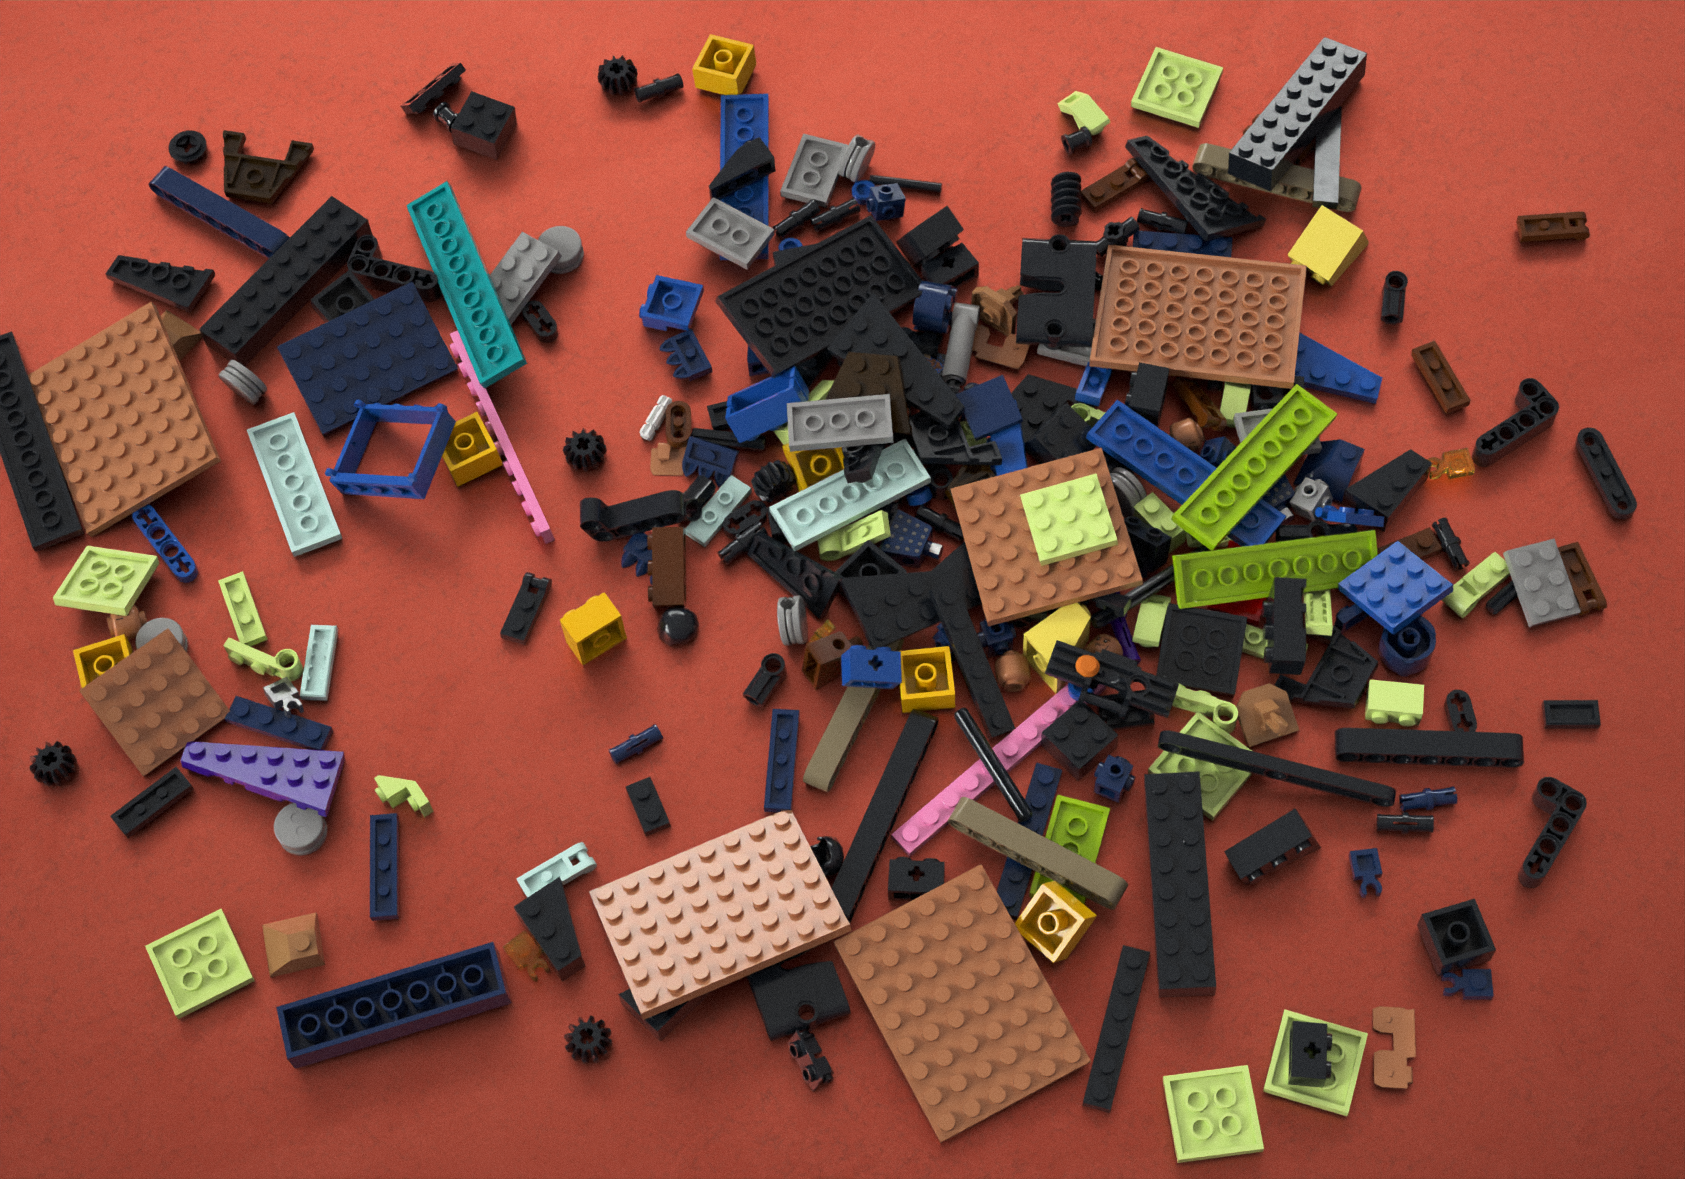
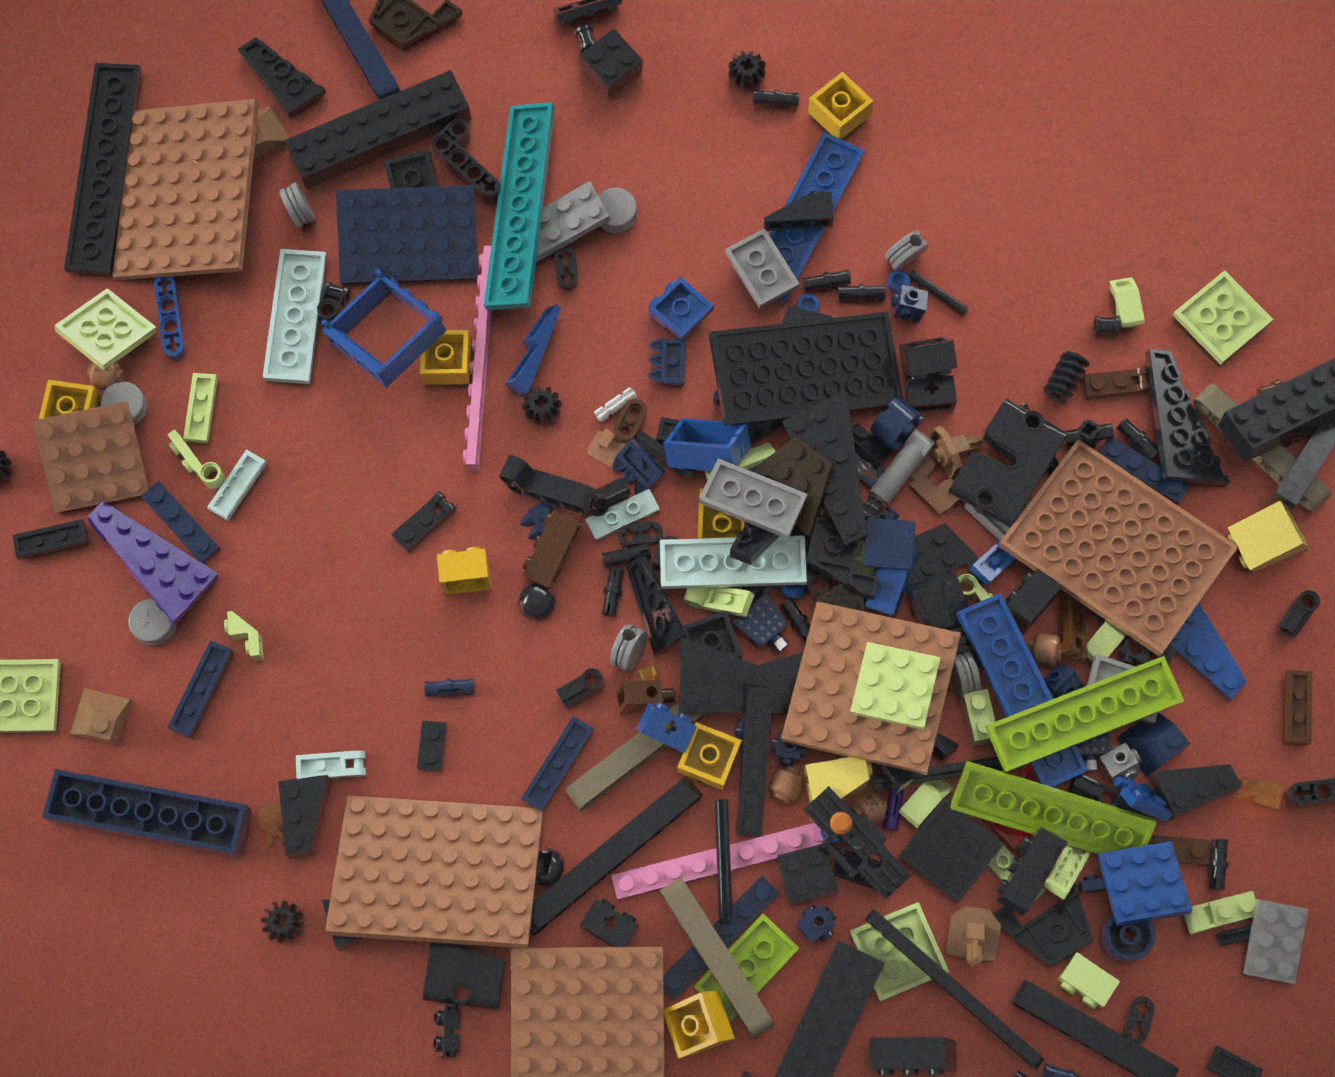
camera: 25 degrees right, 10 degrees up
flat silver plate [263,677,304,719] -> none
black gear [751,460,796,503] -> none
light grey plate [780,134,848,208] -> none
black brick [1124,515,1172,573] -> none
yellowish green plate [1172,683,1238,734] -> none
reddish brown plate [1558,542,1607,616] -> none
none -> black piece [317,281,351,323]
none -> blue slope [505,304,561,396]
none -> black pin [601,567,624,617]

